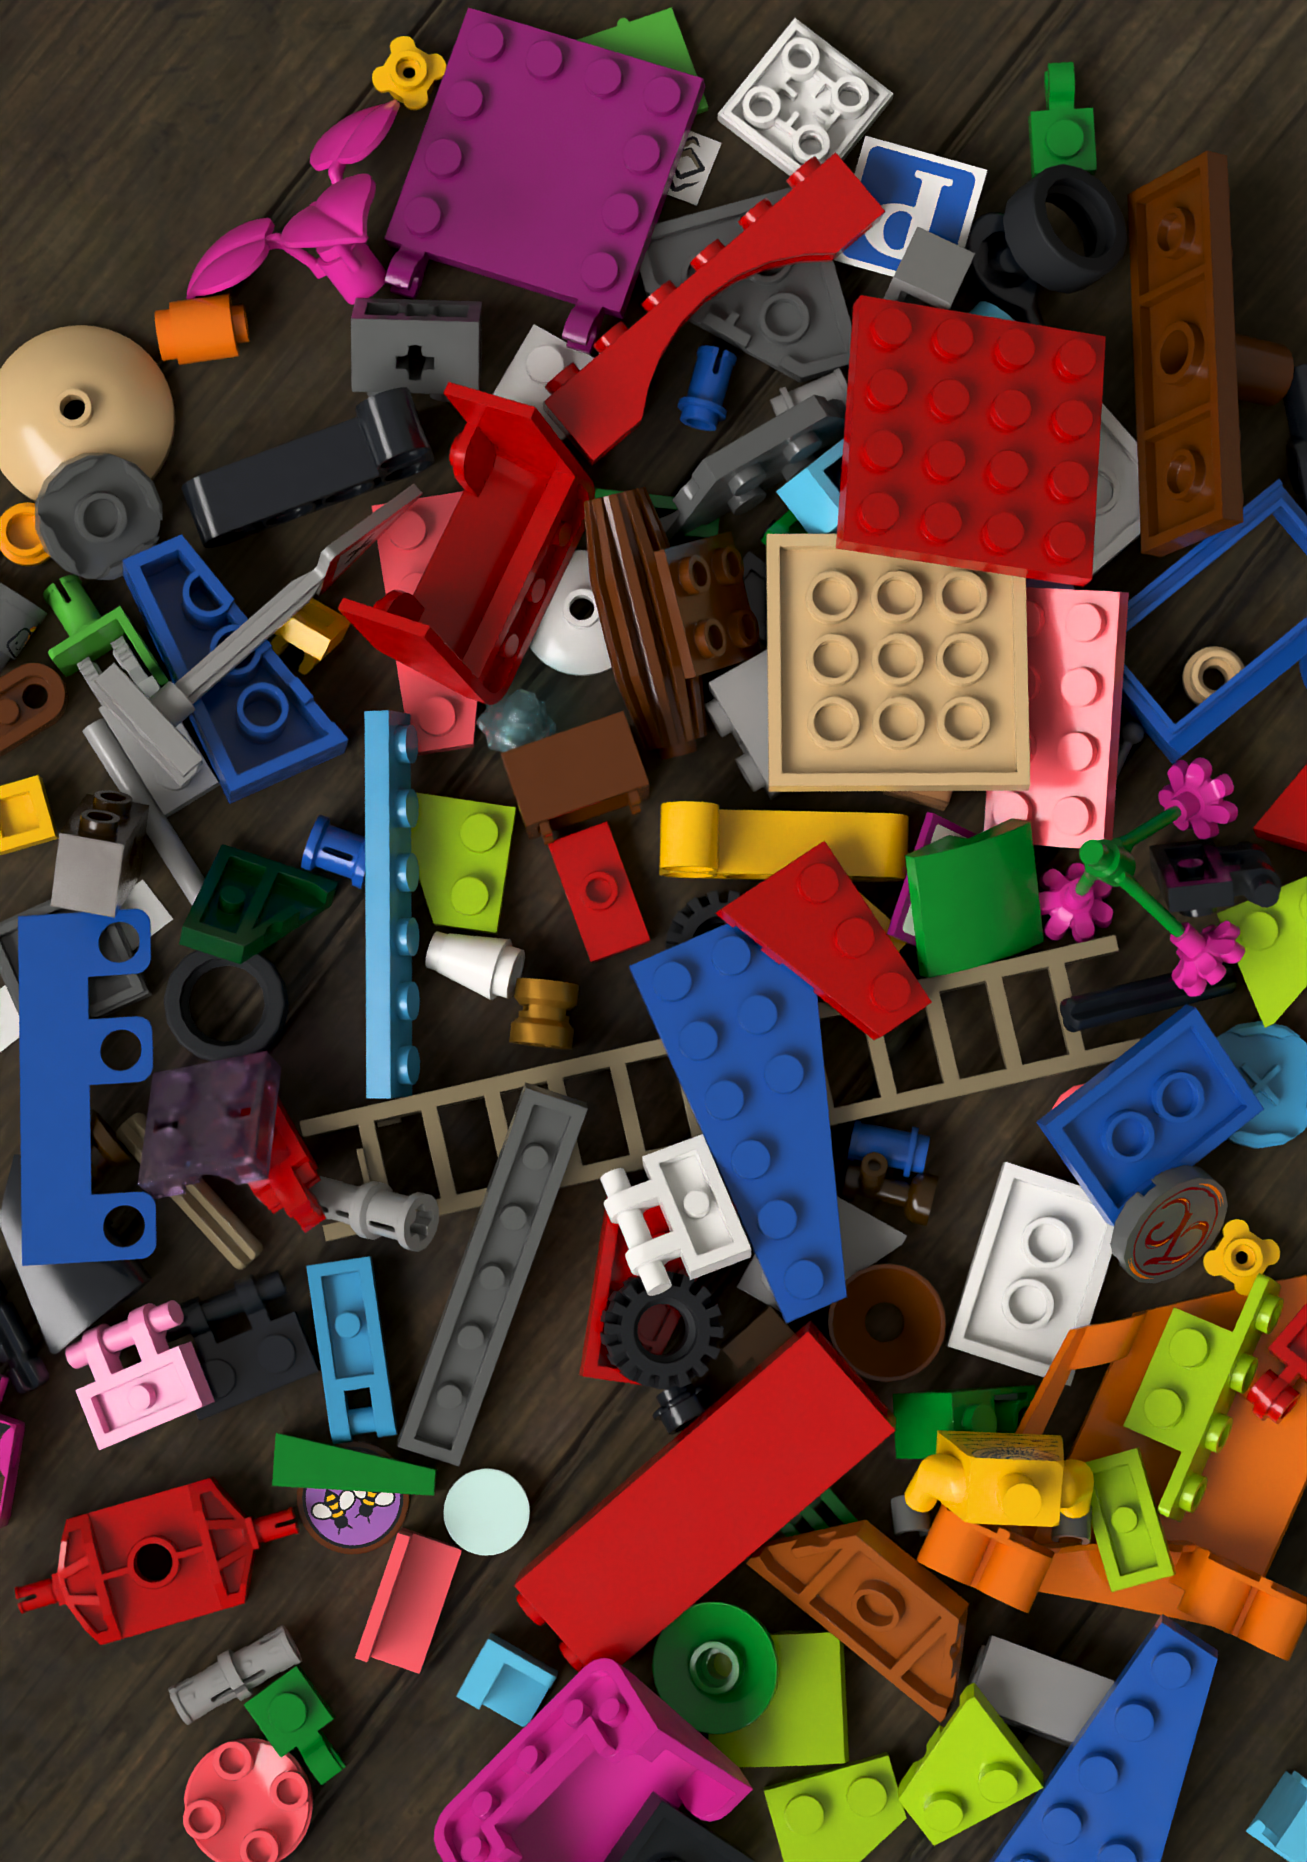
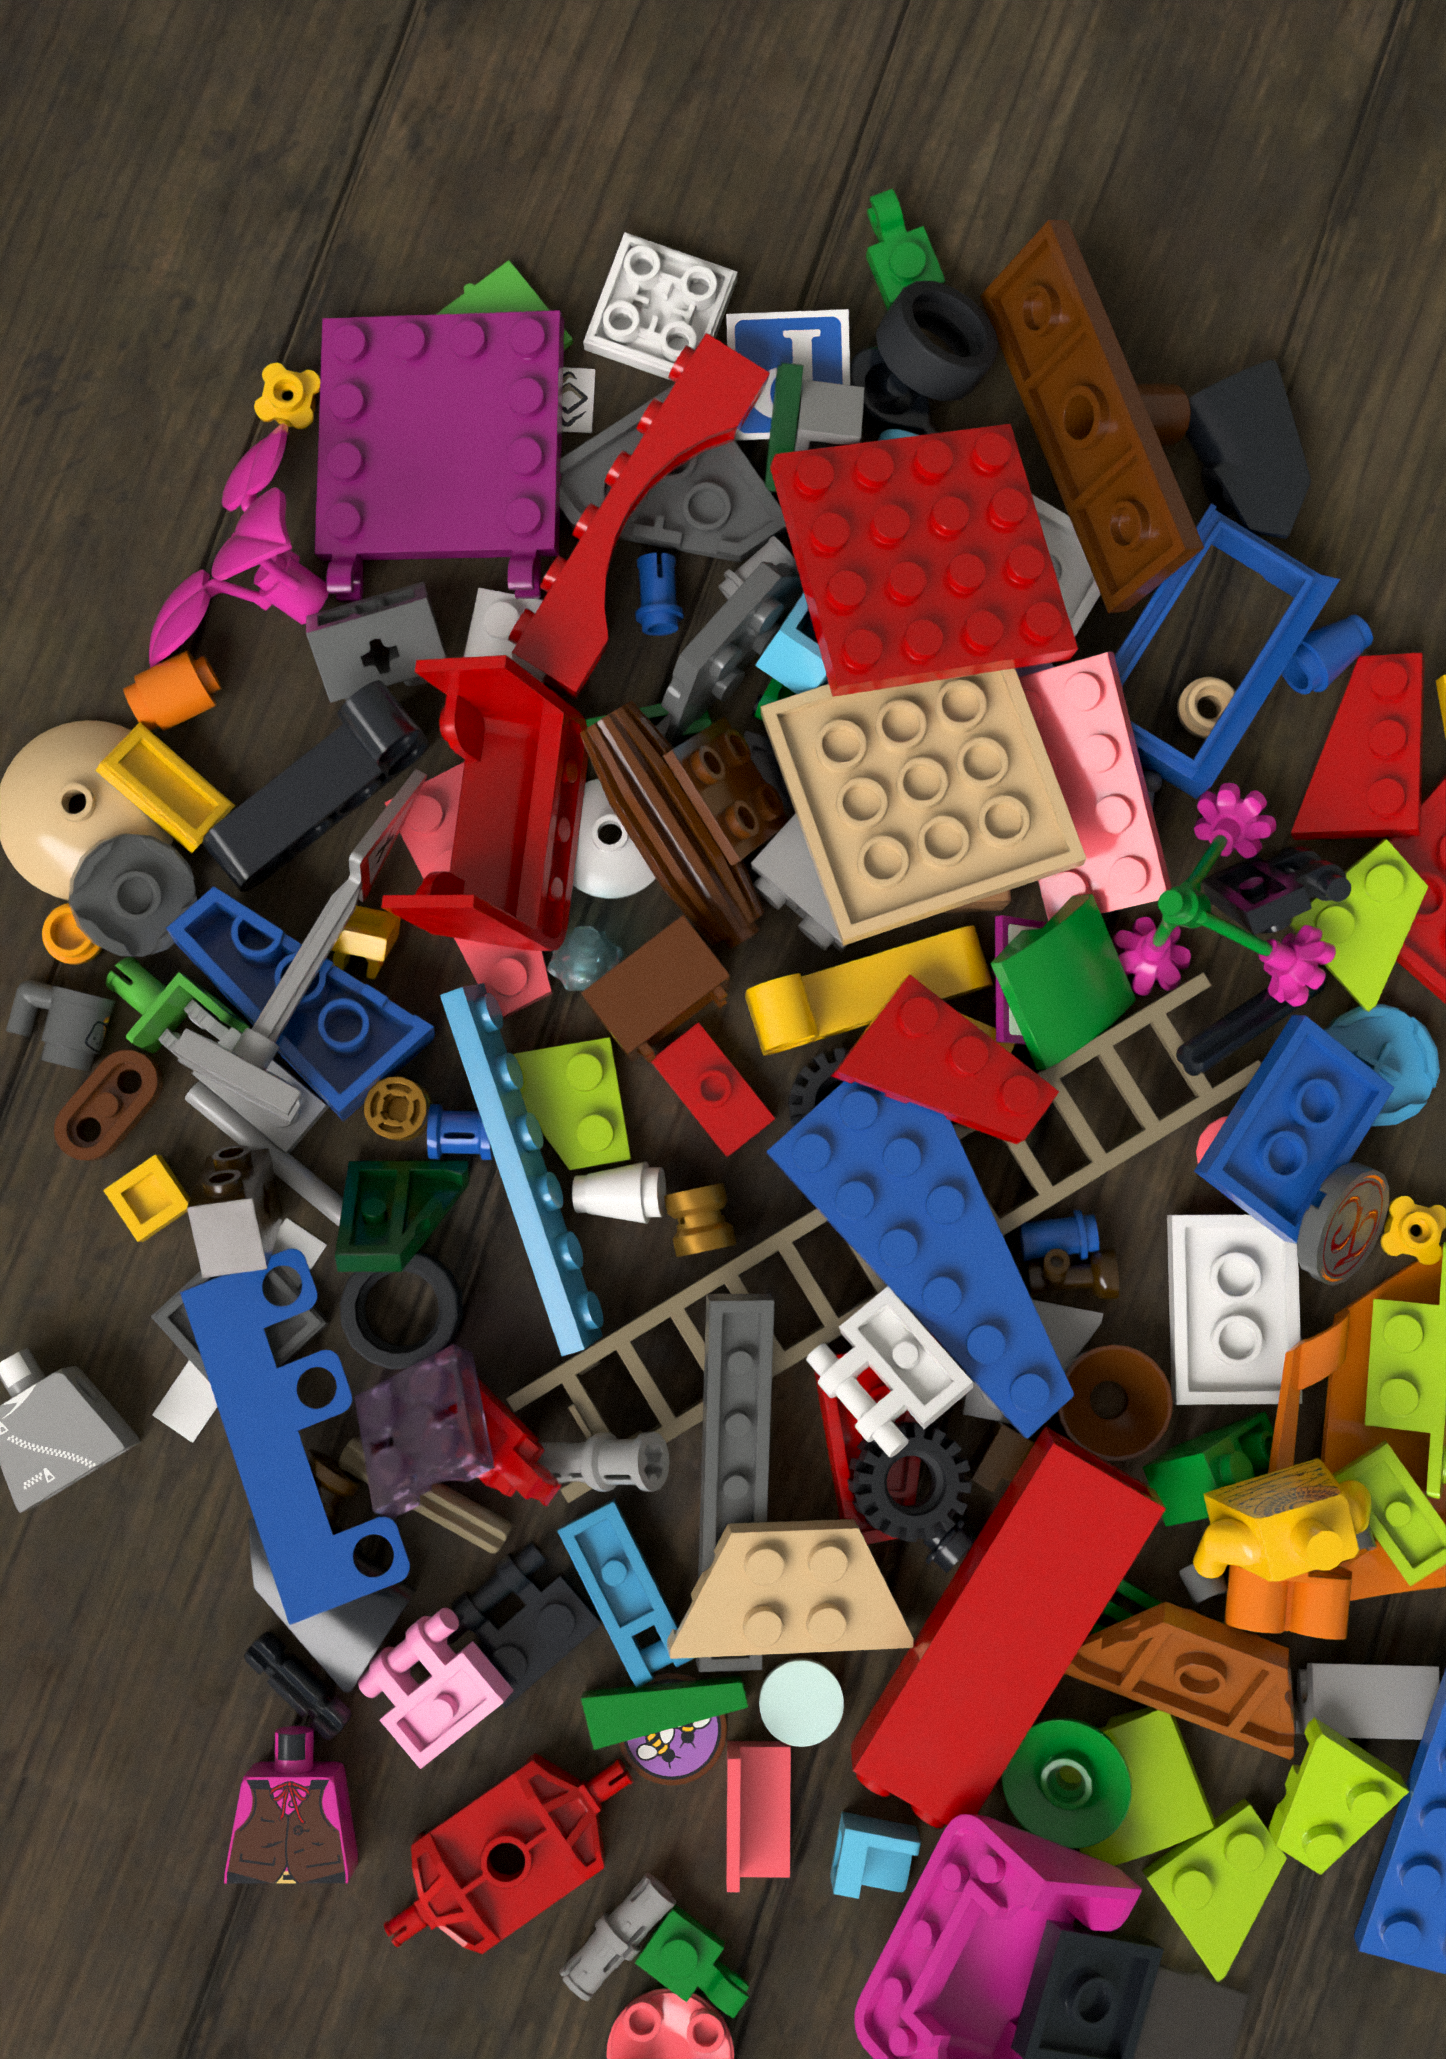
camera: 20 degrees left, 0 degrees up
none -> yellow tile [95,722,235,854]
none -> pearl gold wheel [364,1077,433,1141]
none -> tan wing [667,1519,914,1659]
none -> dark green tile [764,362,804,492]

